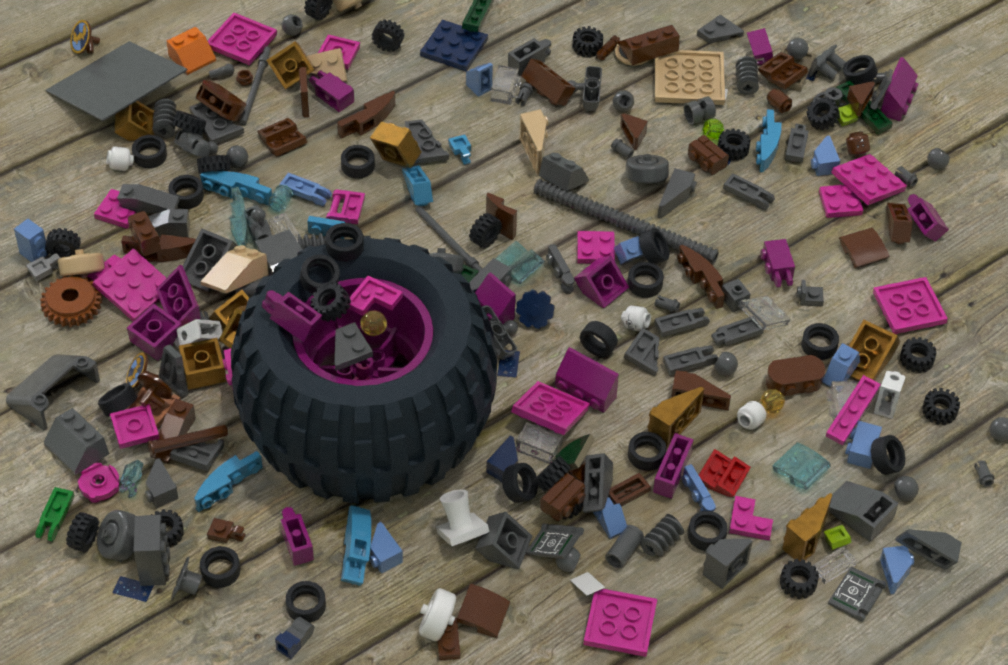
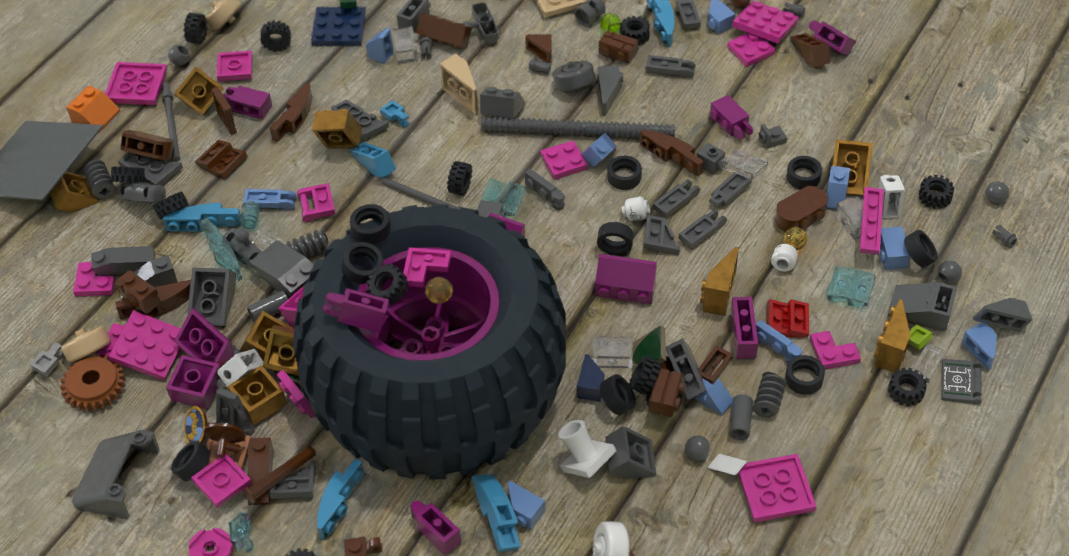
camera: 20 degrees left, 0 degrees up
medium blue brick [14,219,48,262] -> none
dark grey slope [44,408,109,475] -> none
black tyre [45,228,81,258] -> none
white head [106,146,134,171] -> none
black tyre [132,135,167,168] -> none
dark grey slope [145,458,179,509] -> none
black tyre [168,175,204,209] -> none
tan slope [200,245,269,293] -> none
dark grey arm [209,63,235,79] -> none
dark grey piece [226,145,249,168] -> none
reddish brown plate [236,70,253,86] -> none
tan wing [307,48,348,82] -> none
dark azure plate [307,216,345,239] -> none
dark grey wing [335,322,373,371] -> none
black tyre [341,145,375,178] -> none
reddish brown slope [457,583,510,638] -> none
reddish brown slope [486,193,517,240] -> none
dark pink plate [511,381,590,435] -> none
dark blue plant [516,289,555,329] -> none
dark grey piece [526,523,584,559] -> none
magenta slope [574,256,629,308] -> none
dark grey piece [612,90,634,112] -> none
black tyre [628,432,666,471] -> none
black tyre [639,228,670,265] -> none
dark grey pin [655,295,680,313] -> none
reddish brown slope [671,370,731,411] -> none
dark grey slope [703,538,753,589] -> none
dark grey piece [714,352,738,376] -> none
reddish brown slope [839,227,890,269] -> none
dark pink plate [873,277,948,334] -> none
black tyre [900,337,937,373] -> none

